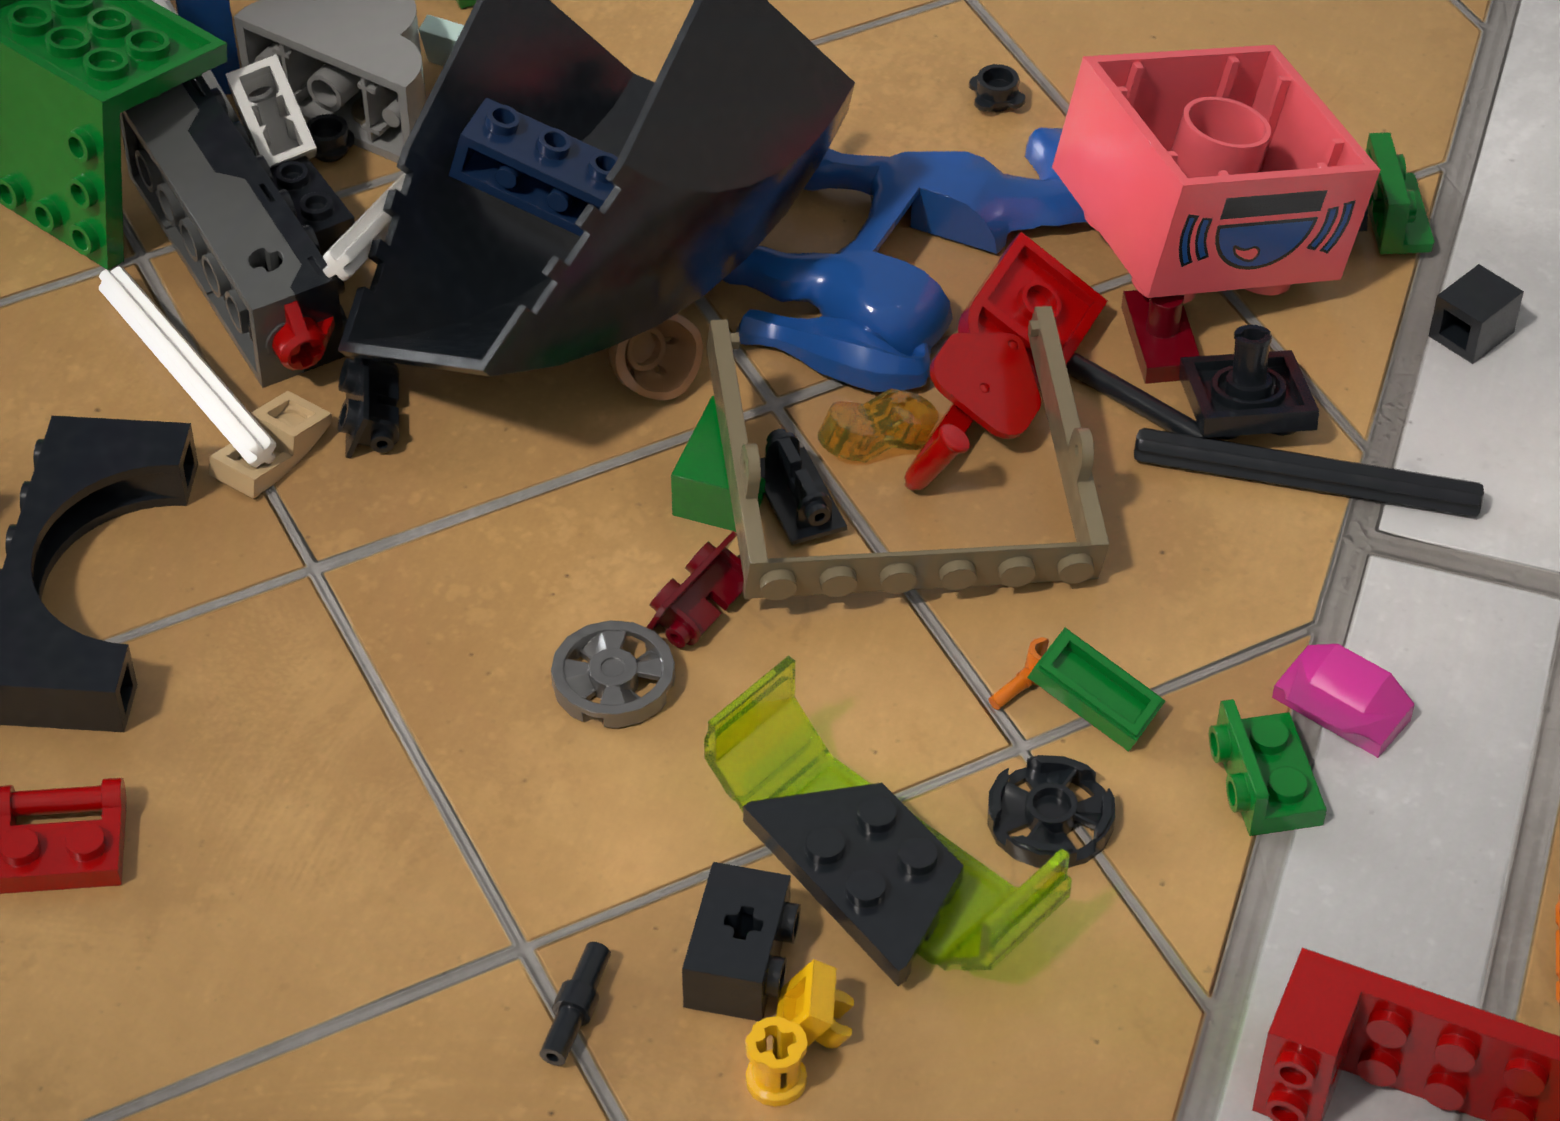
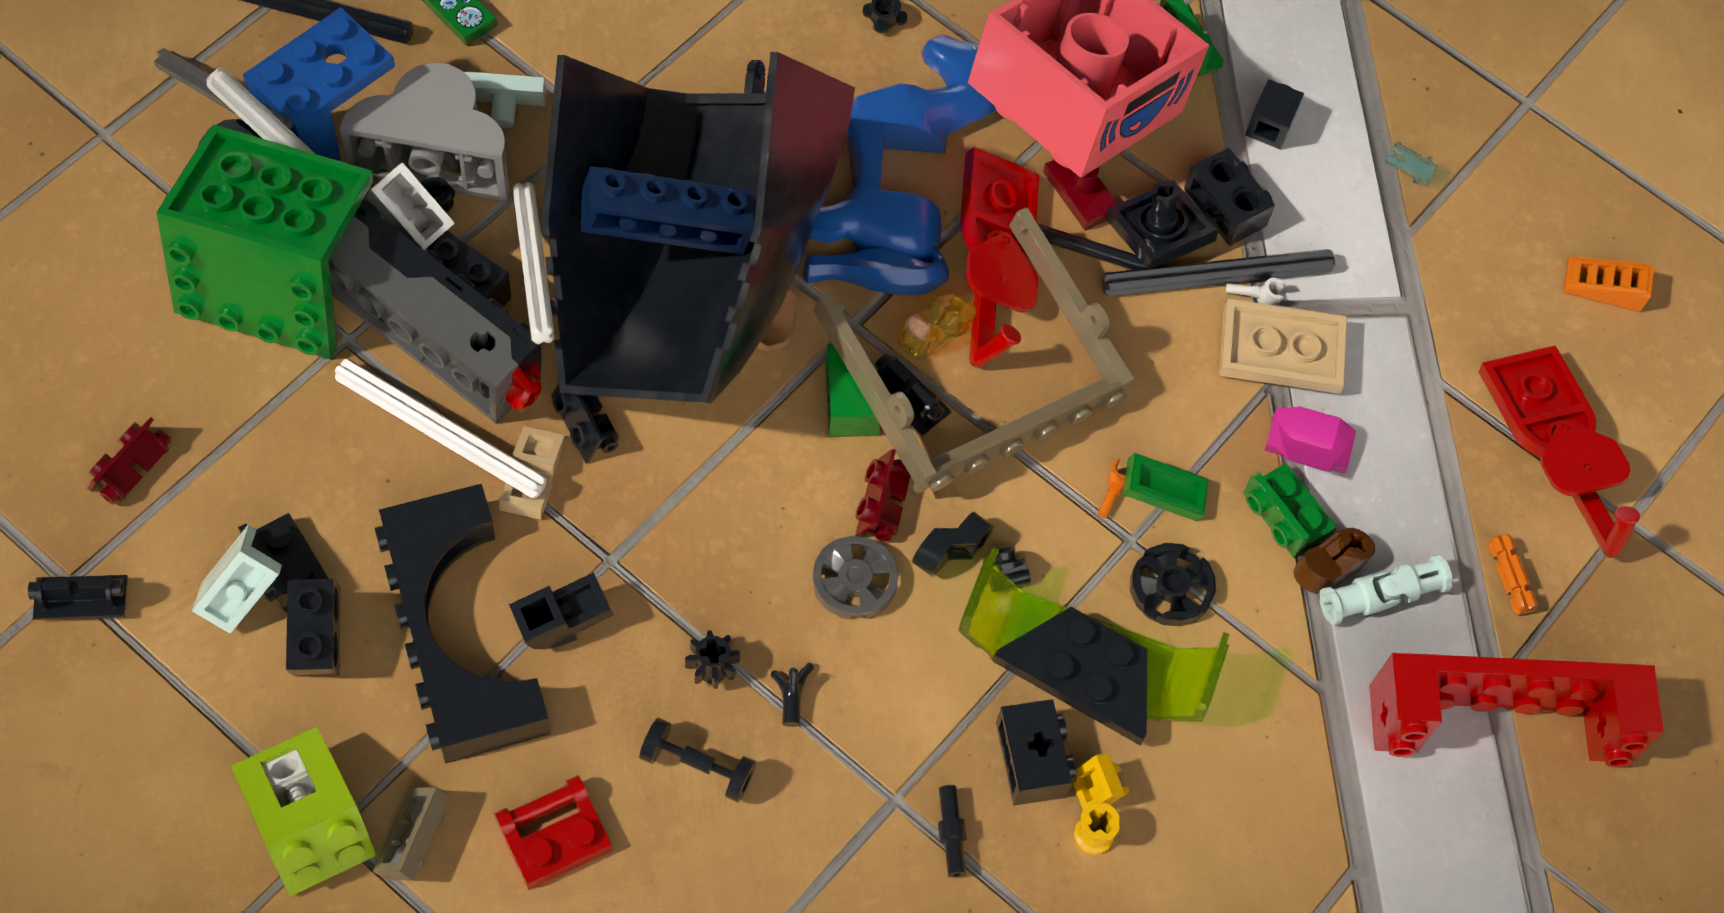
camera: 30 degrees left, 15 degrees up
none -> black brick [509,572,613,649]
none -> black wheel [639,717,757,803]
none -> black gear [685,630,740,689]
none -> black bar [770,662,814,727]
none -> black piece [912,512,994,577]
none -> black plate [983,547,1031,593]
none -> black brick [1184,148,1275,246]
none -> tan plate [1219,298,1347,394]
none -> white hand [1225,278,1285,306]
none -> reddish brown piece [1293,528,1376,594]
none -> light aqua piece [1319,554,1452,625]

